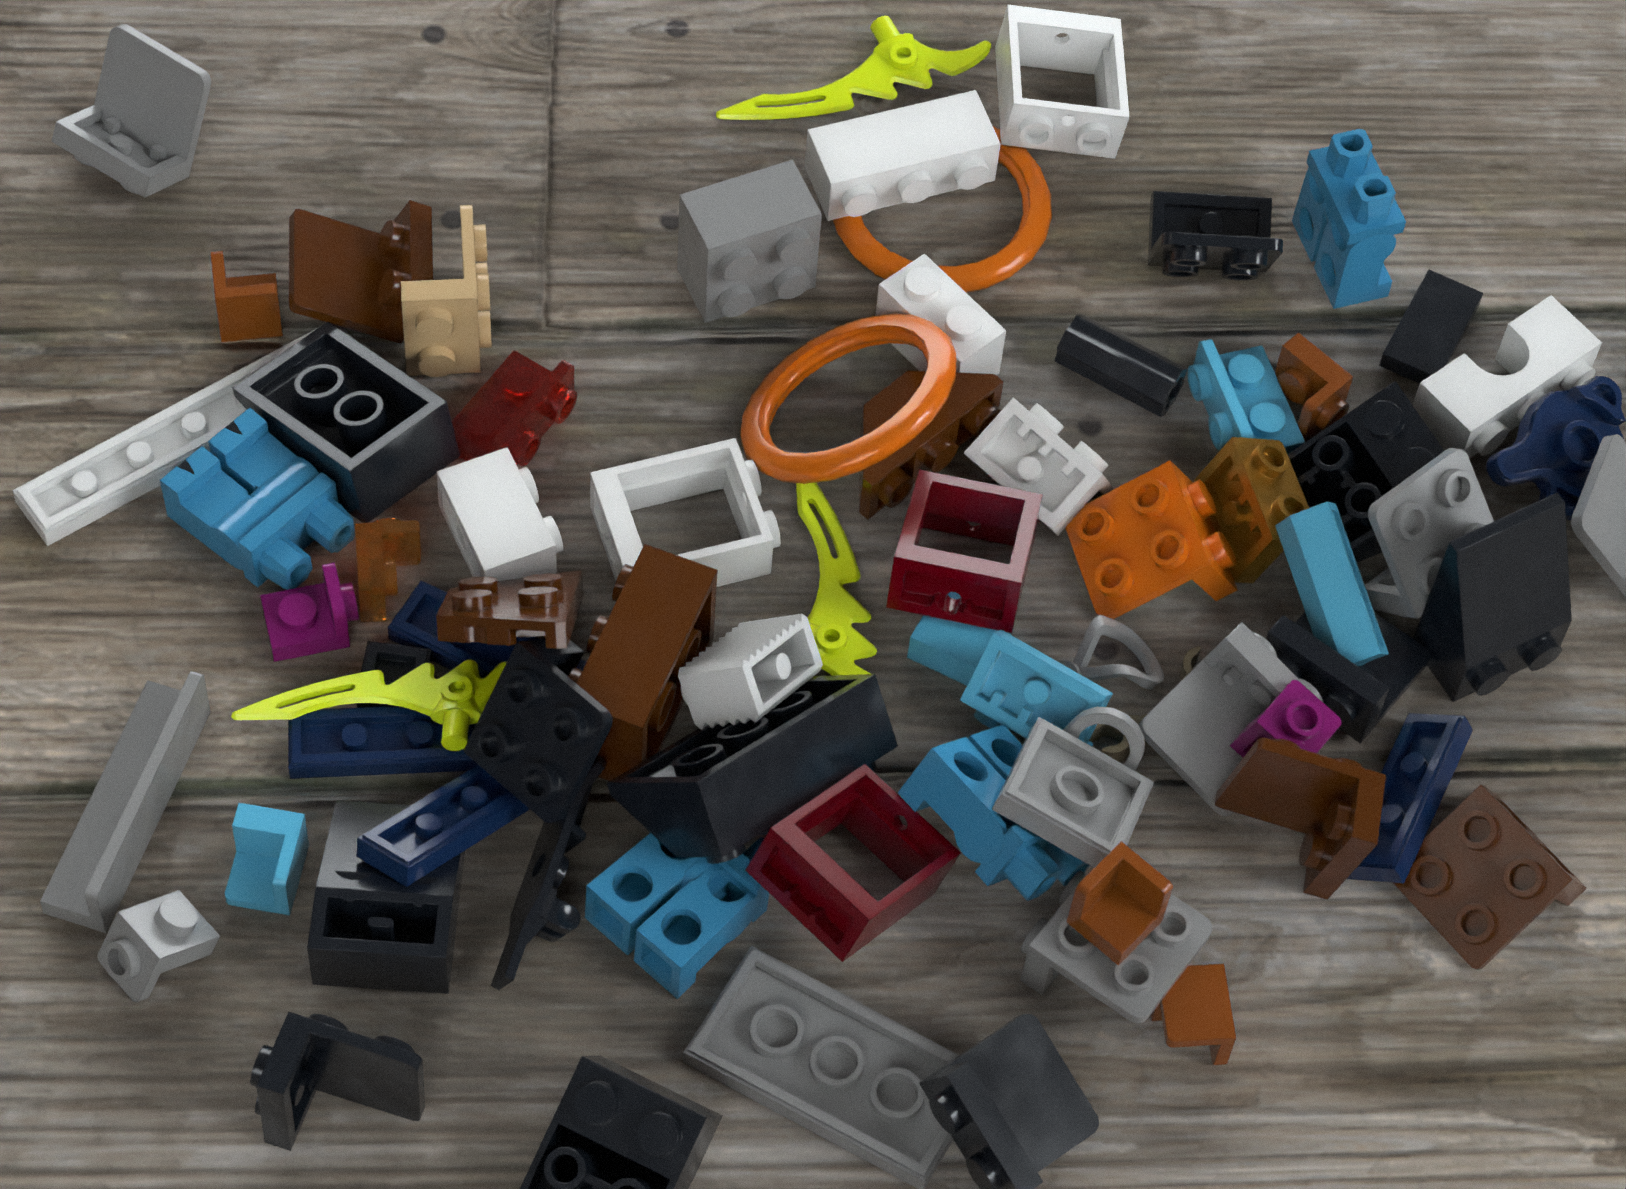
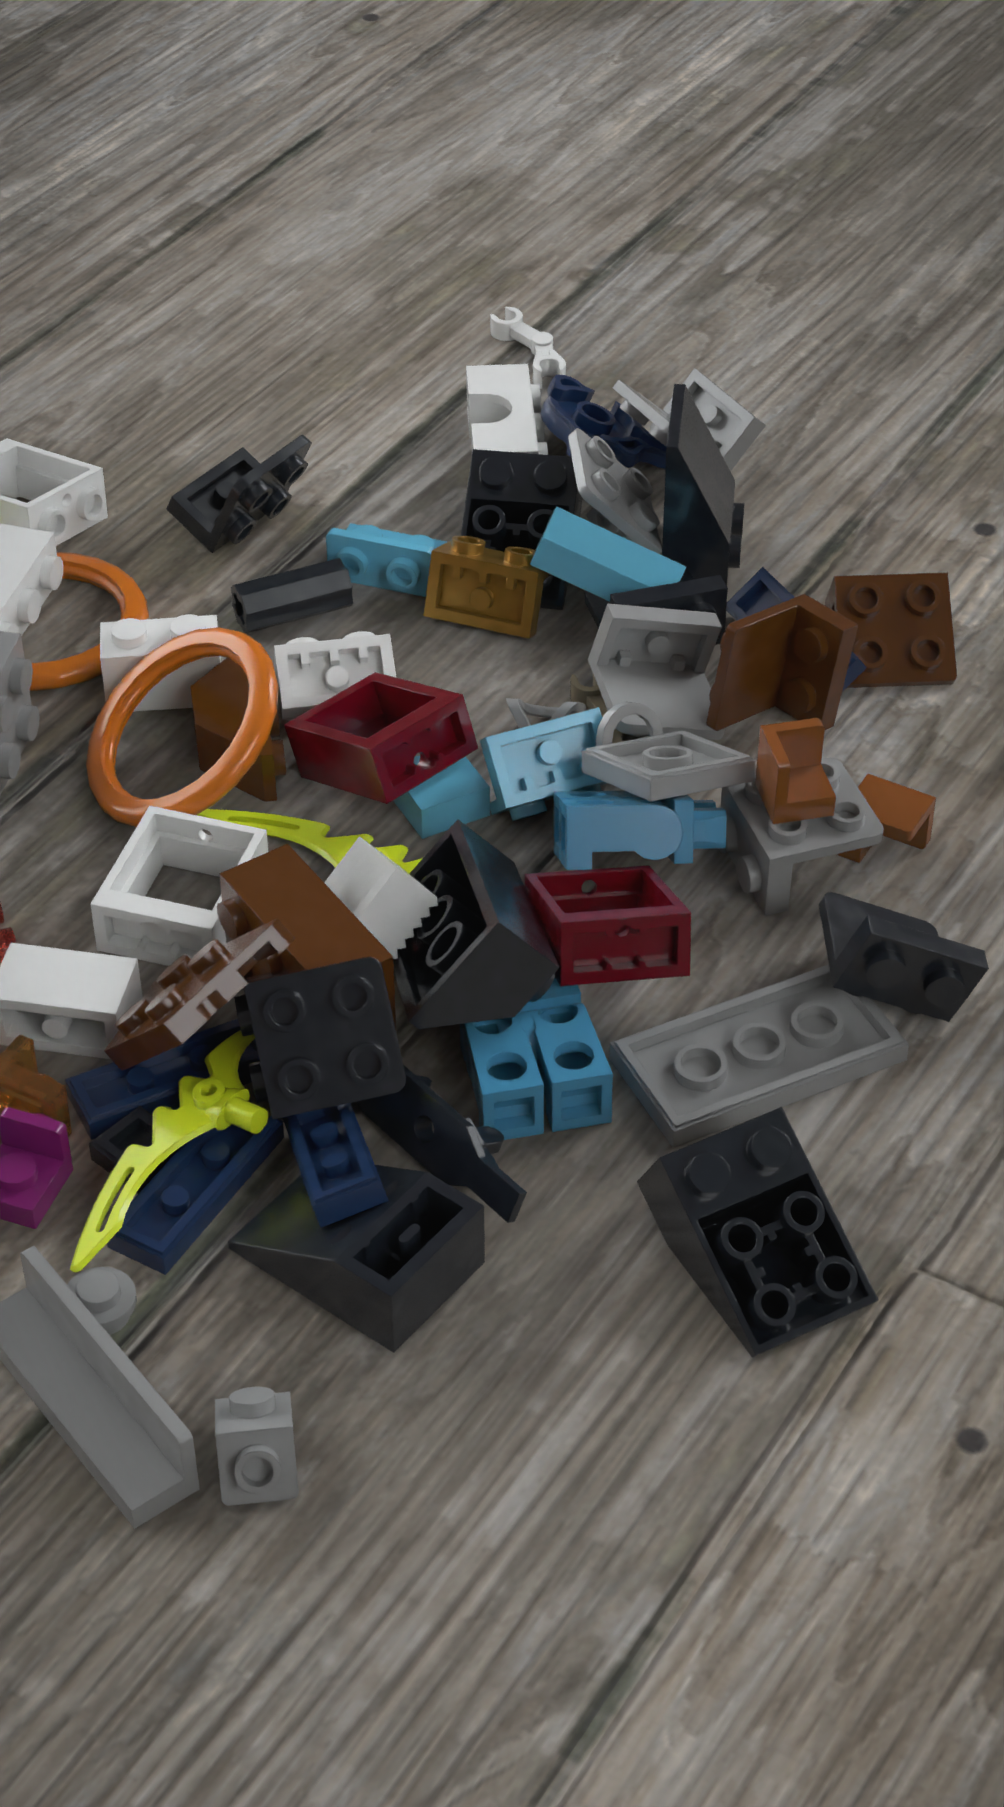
camera: 50 degrees left, 15 degrees down
medium azure panel [225,803,309,915] -> none
black bracket [250,1012,425,1151] -> none
orange bracket [1065,460,1238,619] -> none
magenta bracket [1229,680,1341,758] -> none
dark orange bracket [1275,332,1353,442] -> none
dark azure hips [1292,129,1406,309] -> none
black tile [1379,269,1483,384] -> none
none -> light grey plate [67,1267,137,1335]

